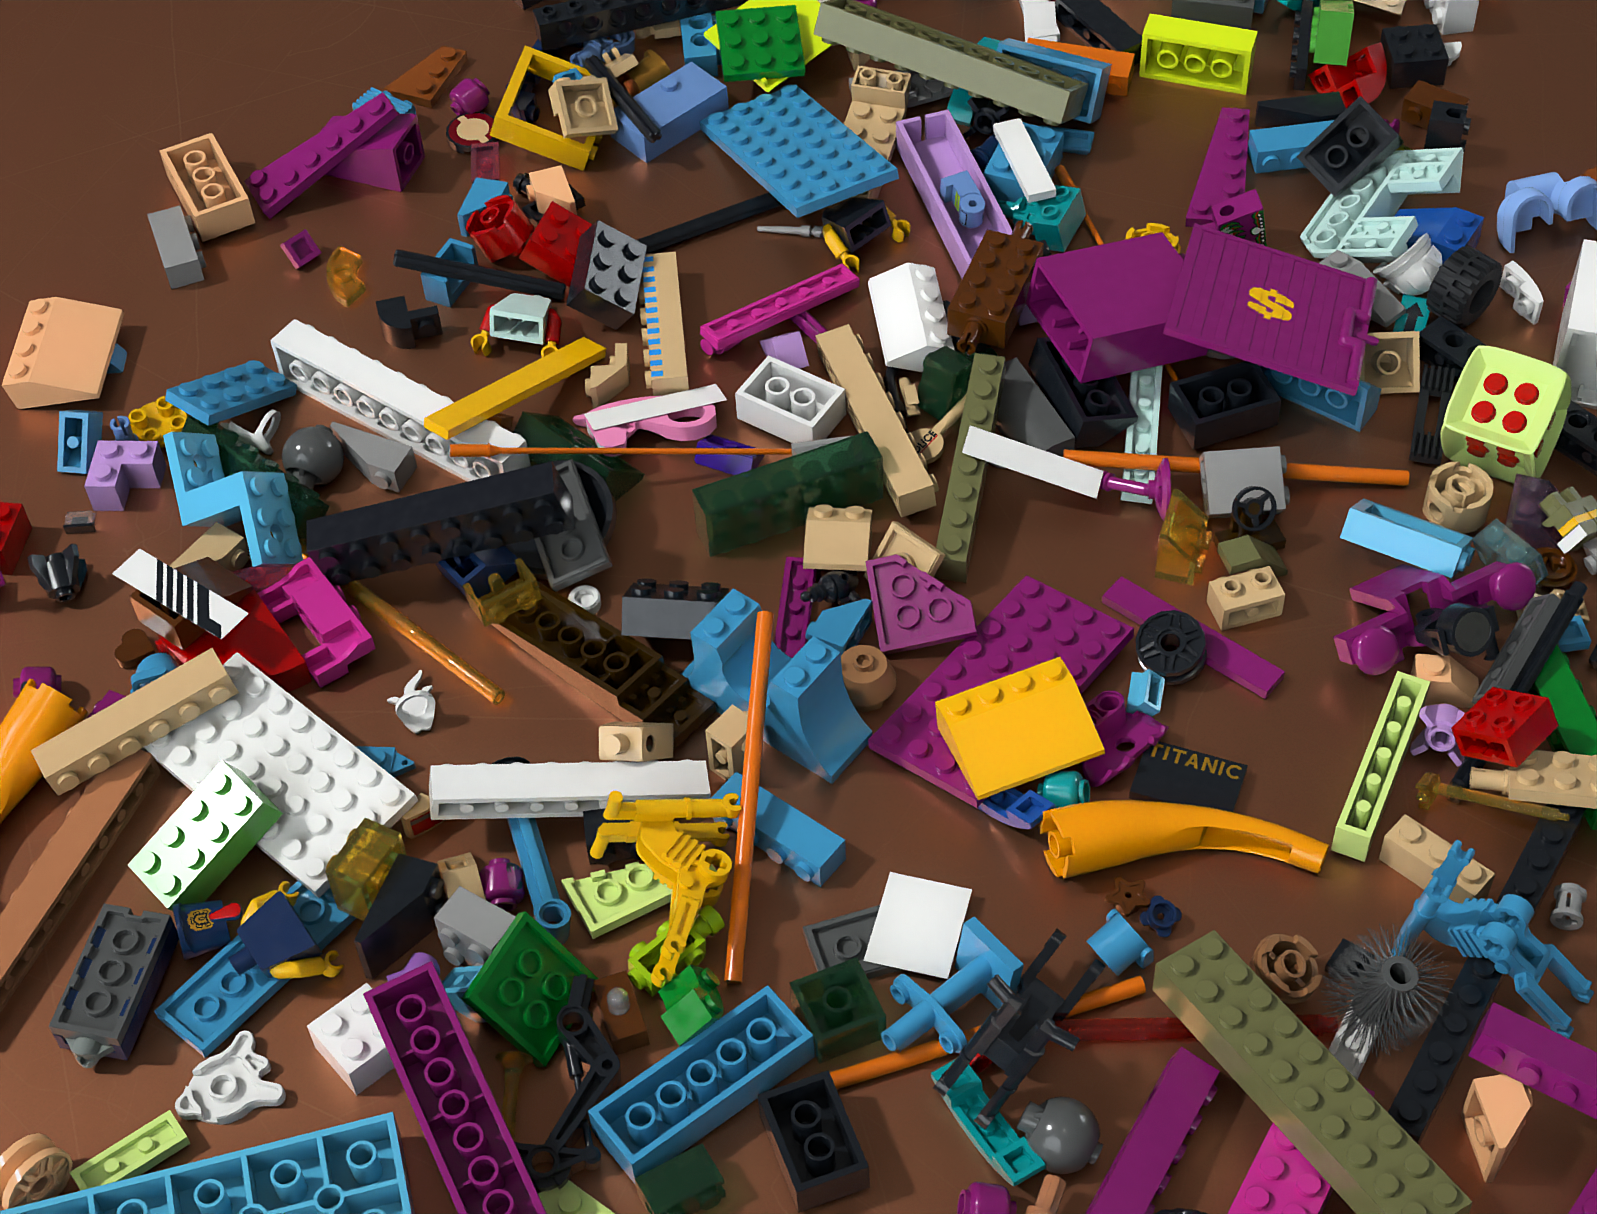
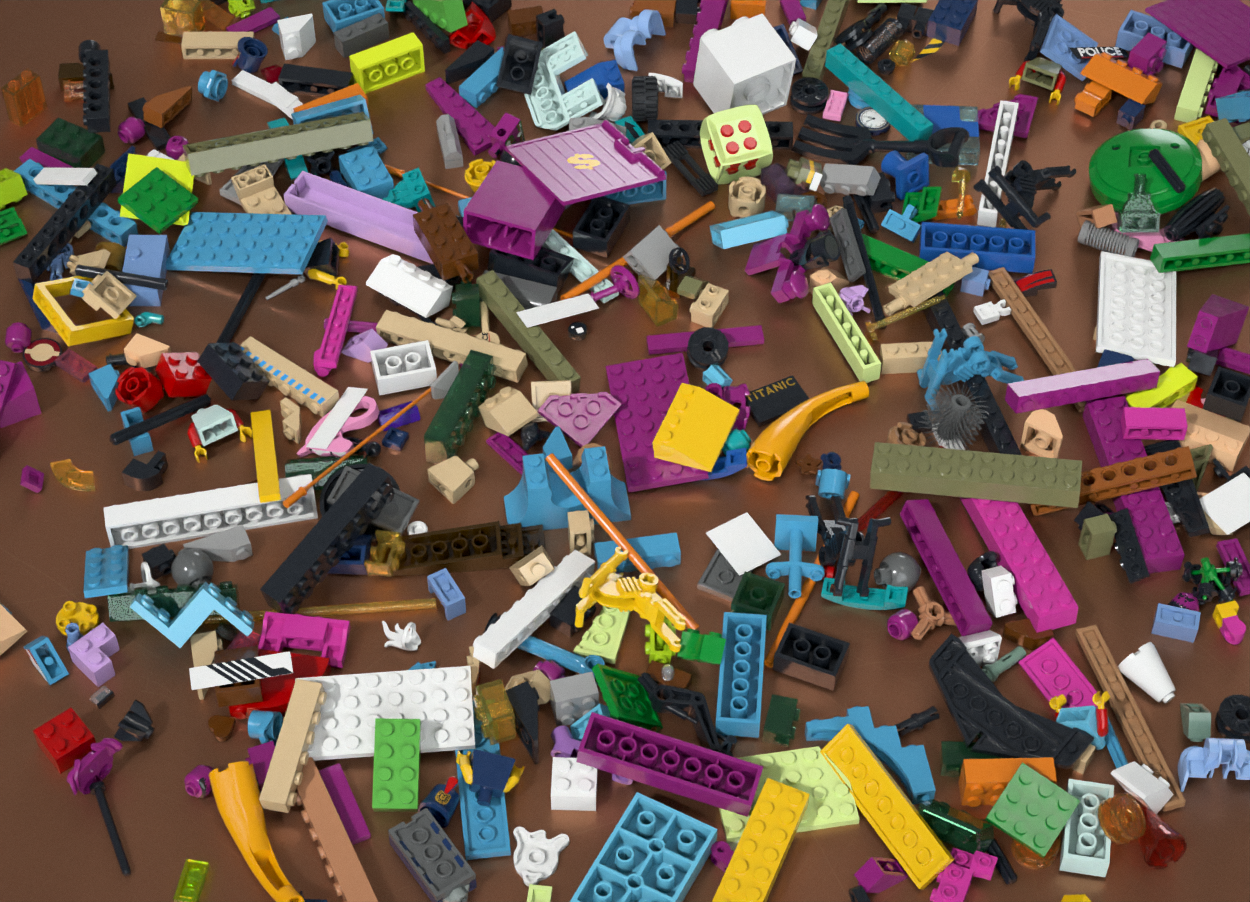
camera: 50 degrees left, 0 degrees up
black brick [621,579,729,639] -> none
medium blue leg [940,170,985,228] -> none
white tile [993,118,1056,203] -> none
red brick [1451,687,1559,768] -> none
none -> teal arm [134,312,164,327]
none -> black brick [141,544,176,580]
none -> magenta tile [319,763,371,845]
none -> black plate [346,437,381,457]
none -> dark blue tile [382,427,409,451]
none -> medium blue panel [427,568,466,620]
none -> tan torso [428,456,479,504]
none -> light grey piece [436,114,464,169]
none -> tile [568,322,587,341]

